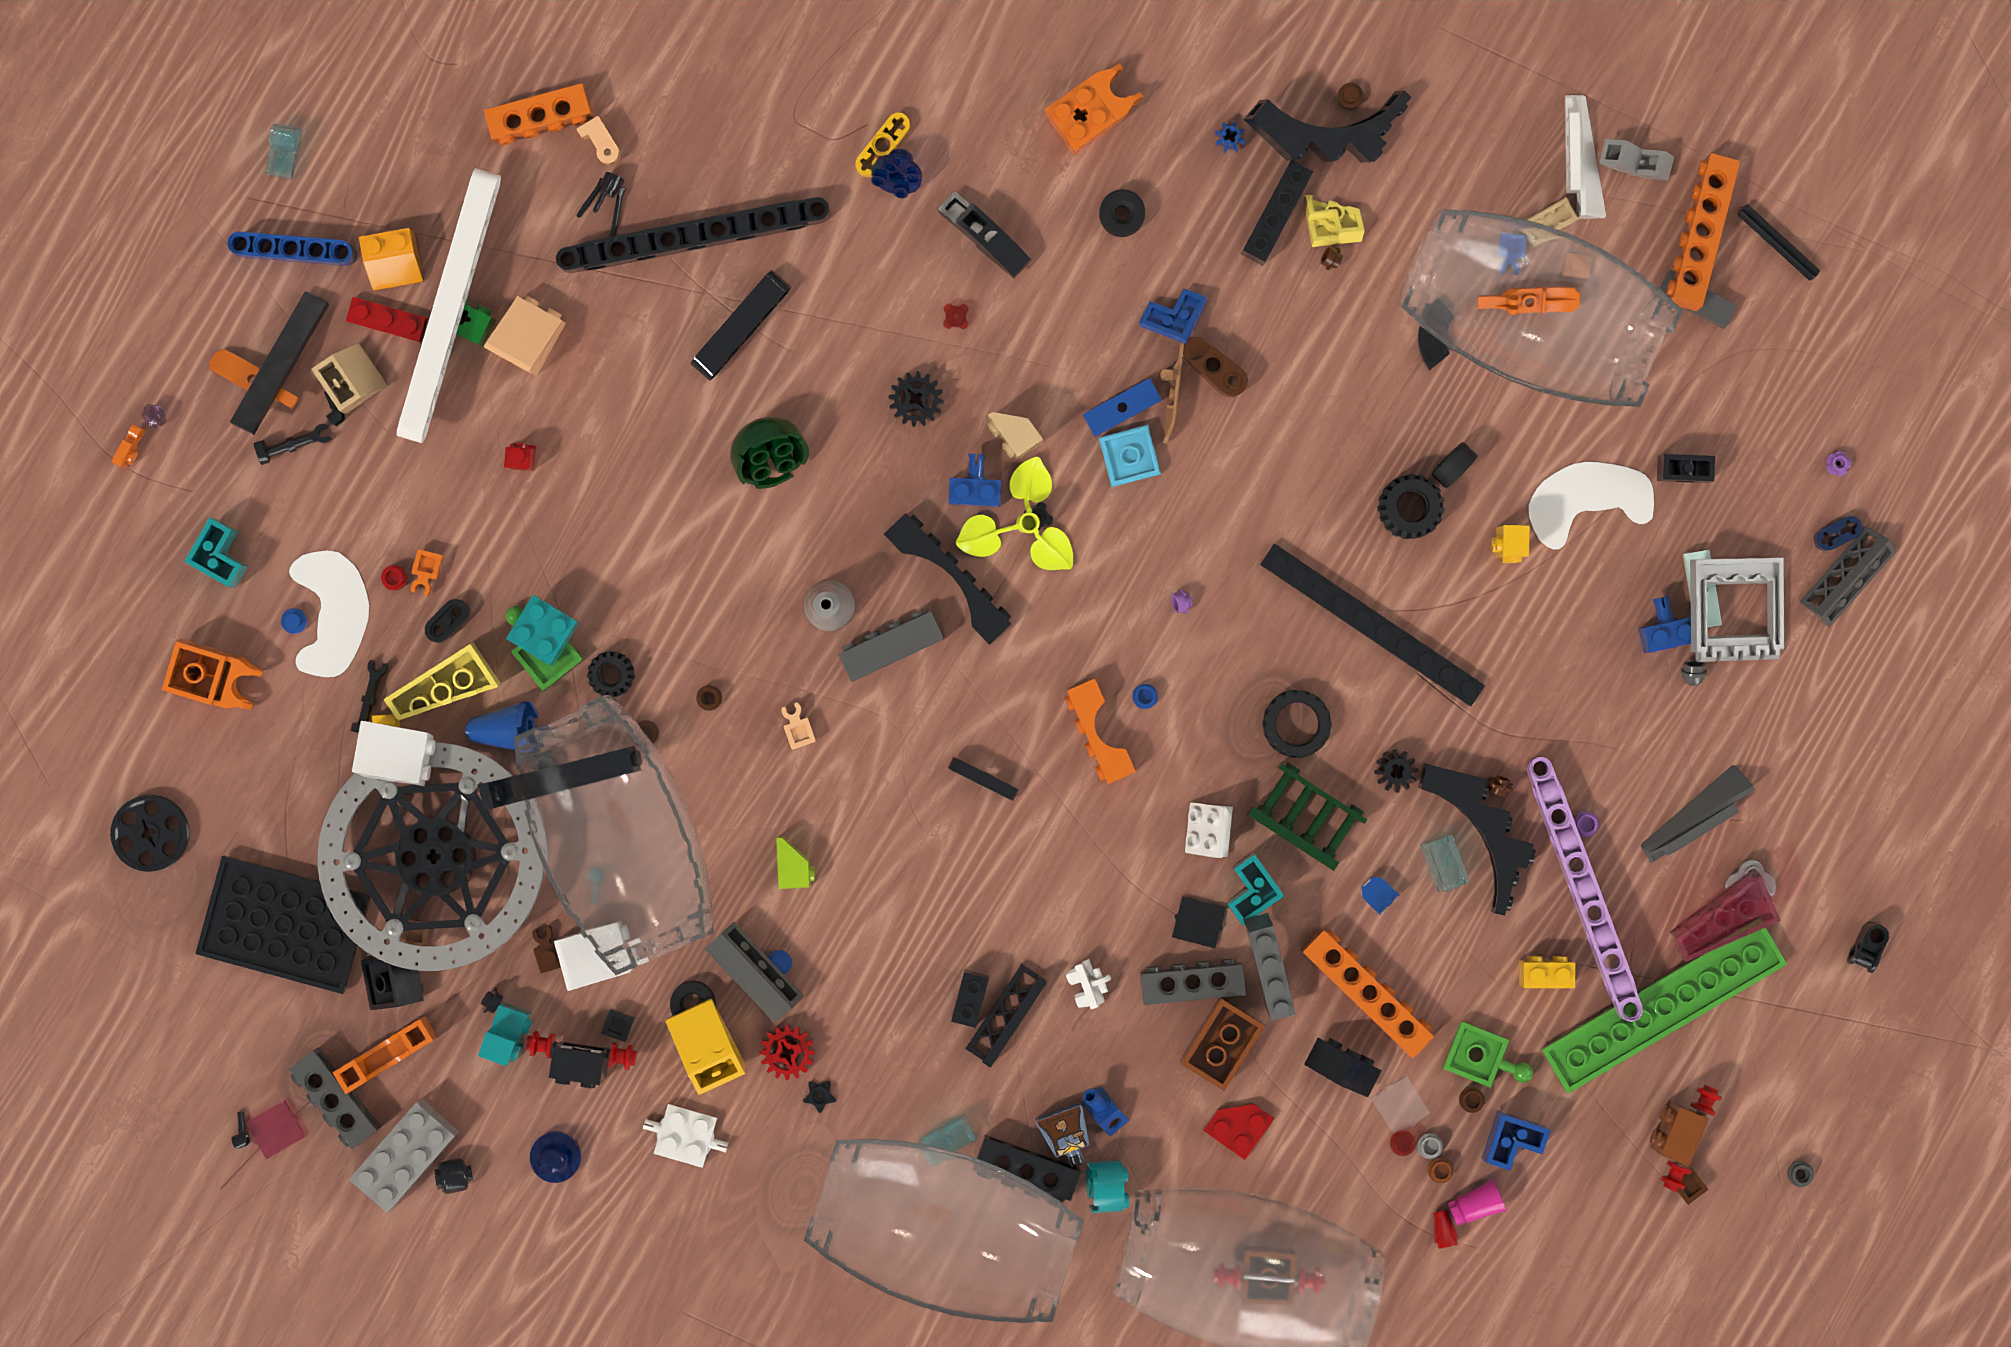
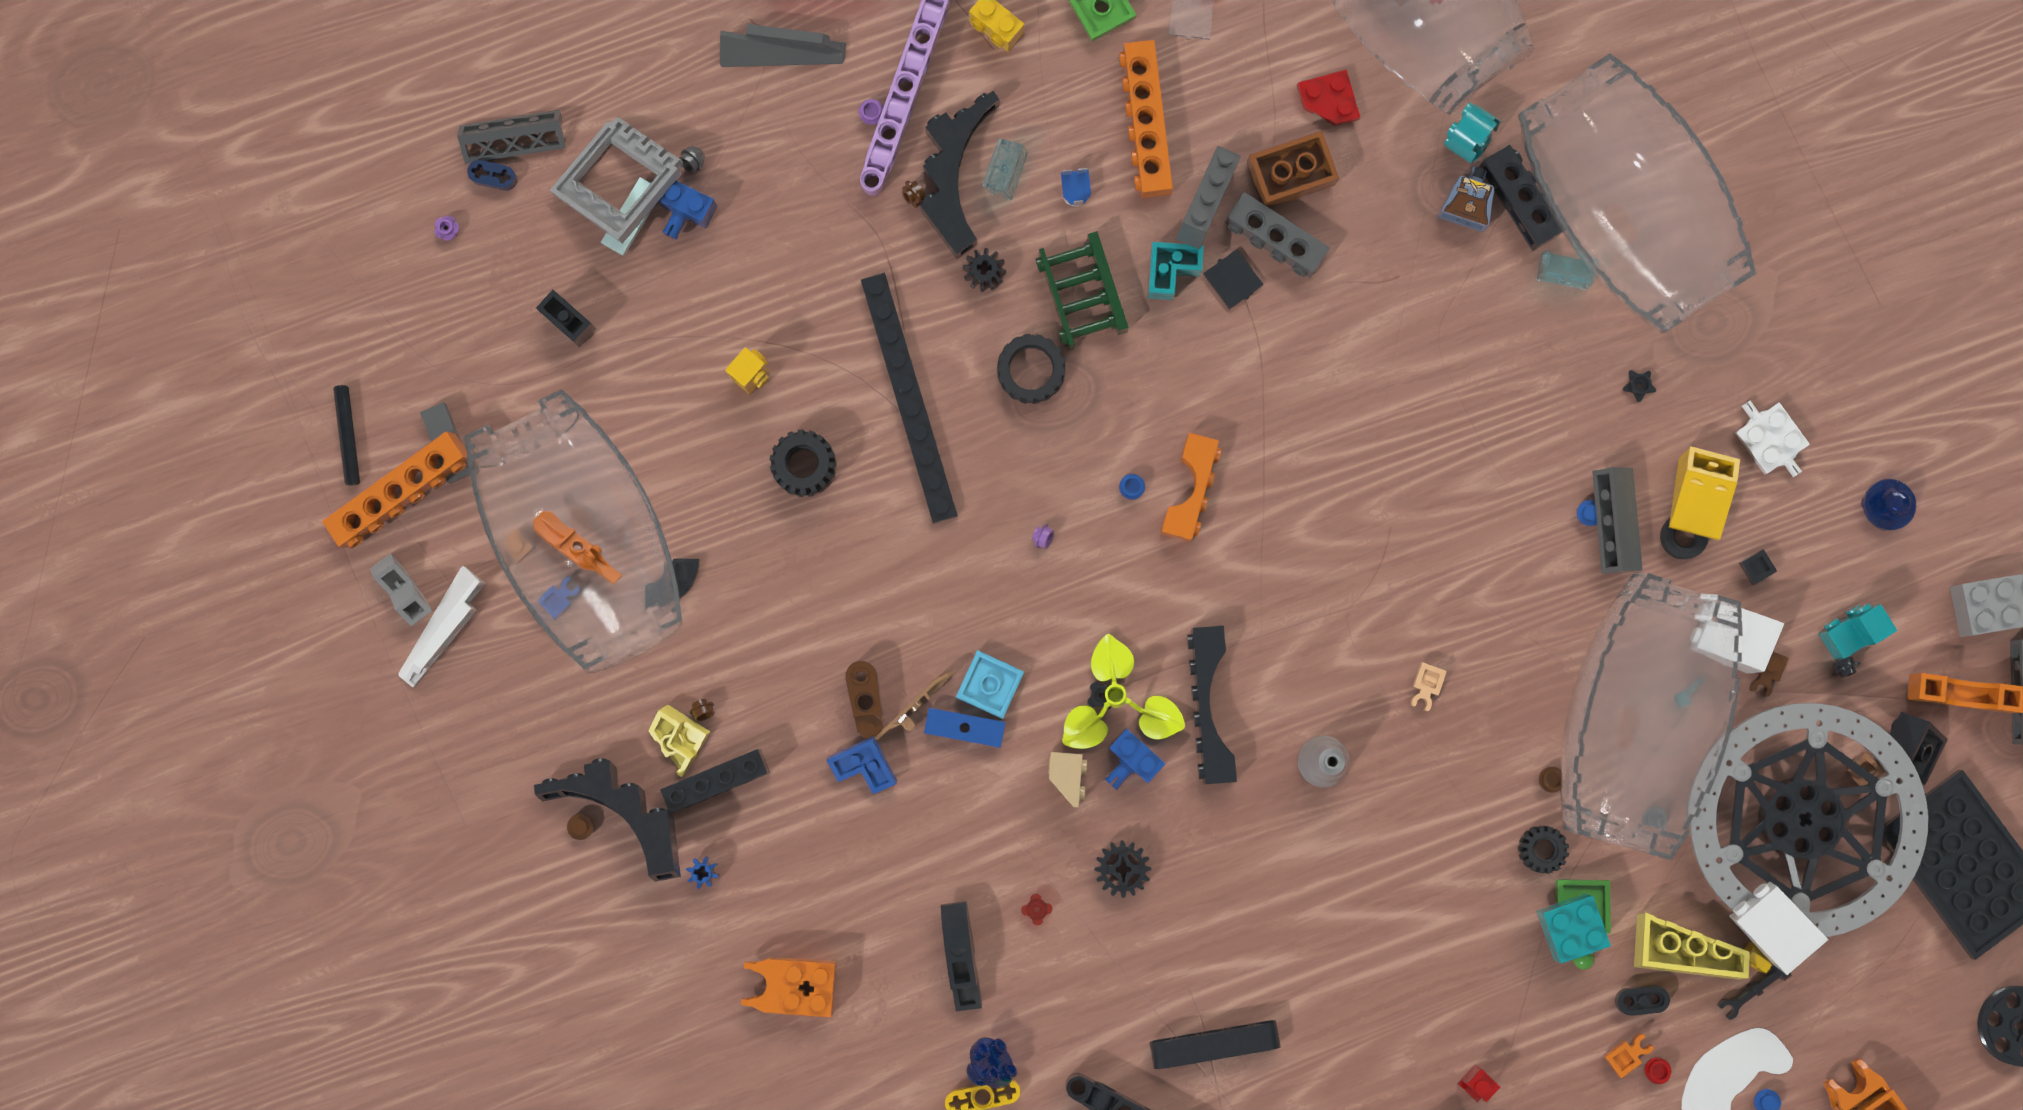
camera: 140 degrees left, 5 degrees down
black head [434,1158,473,1194] -> none
blue cone [465,701,540,752] -> none
black arch [478,746,642,810] -> none
black brick [526,1031,637,1088] -> none
reddish brown plate [696,685,722,711] -> none
dark green cylinder [730,416,809,489] -> none
red gear [759,1024,815,1080] -> none
lime slope [776,836,815,889] -> none
dark grey brick [839,609,944,682] -> none
black beam [948,757,1019,801] -> none
black brick [951,969,989,1028] -> none
black fence [965,964,1047,1068] -> none
white hips [1066,959,1111,1009] -> none
blue bracket [1082,1087,1129,1136] -> none
black tyre [1099,189,1145,237] -> none
white bracket [1185,802,1233,858] -> none
black brick [1304,1037,1382,1097] -> none
black tyre [1432,442,1478,488] -> none
tan plate [1521,197,1579,245] -> none
white sticker [1528,462,1654,549] -> none

